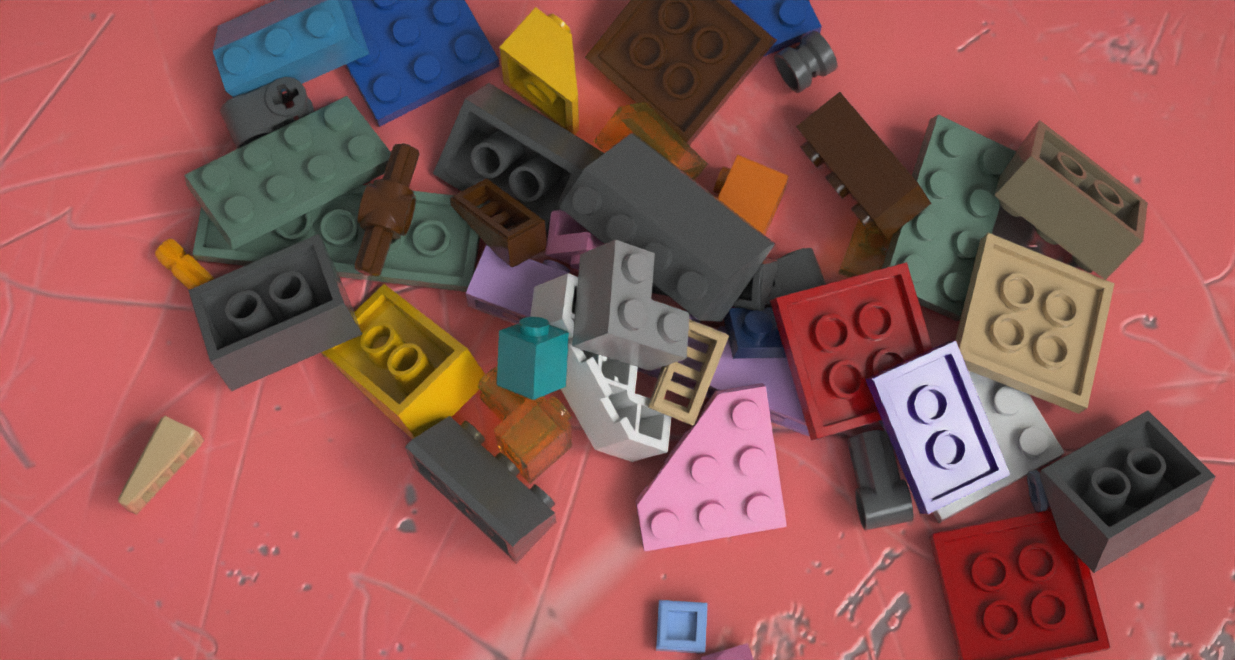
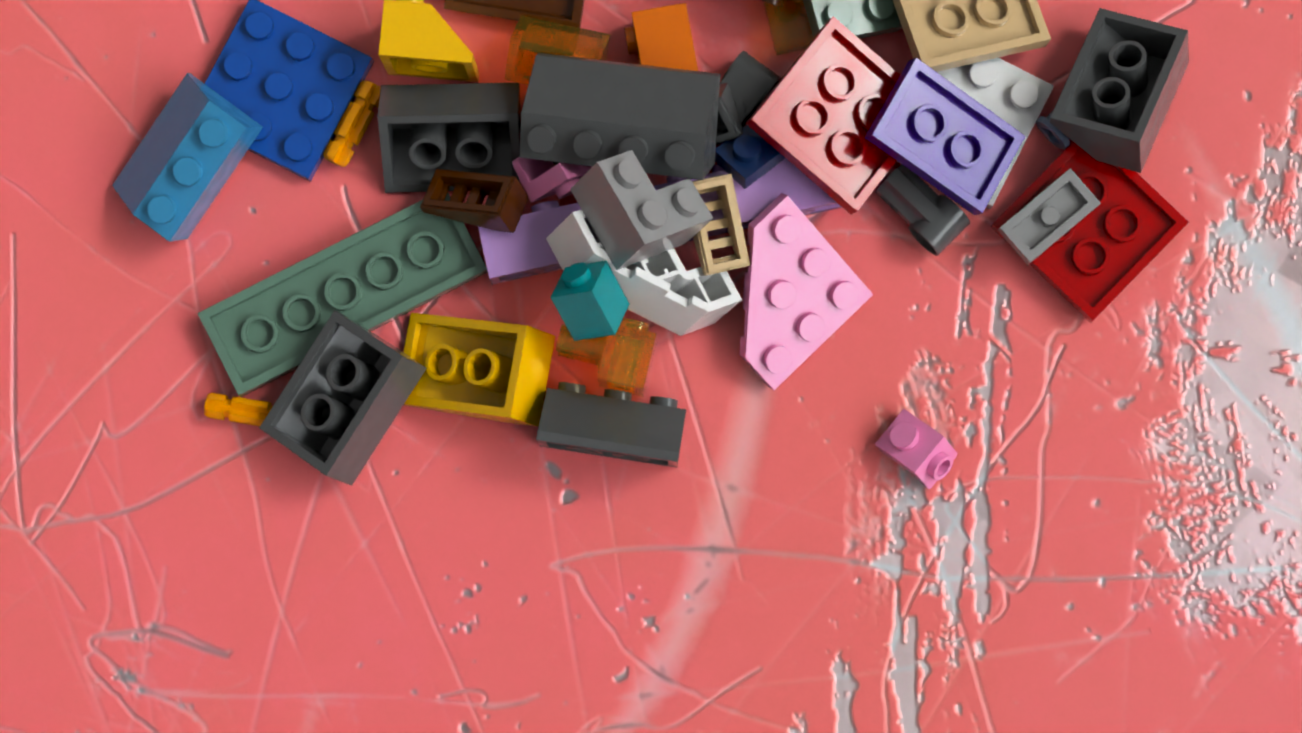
camera: 30 degrees left, 10 degrees up
tan slope [118,416,204,515] -> none
sand green plate [184,96,391,250] -> none
dark grey piece [220,77,315,149] -> none
reddish brown axle [354,143,420,277] -> none
light blue tile [656,600,708,654] -> none
none -> light orange axle [323,80,381,167]
none -> light grey plate [998,168,1101,265]

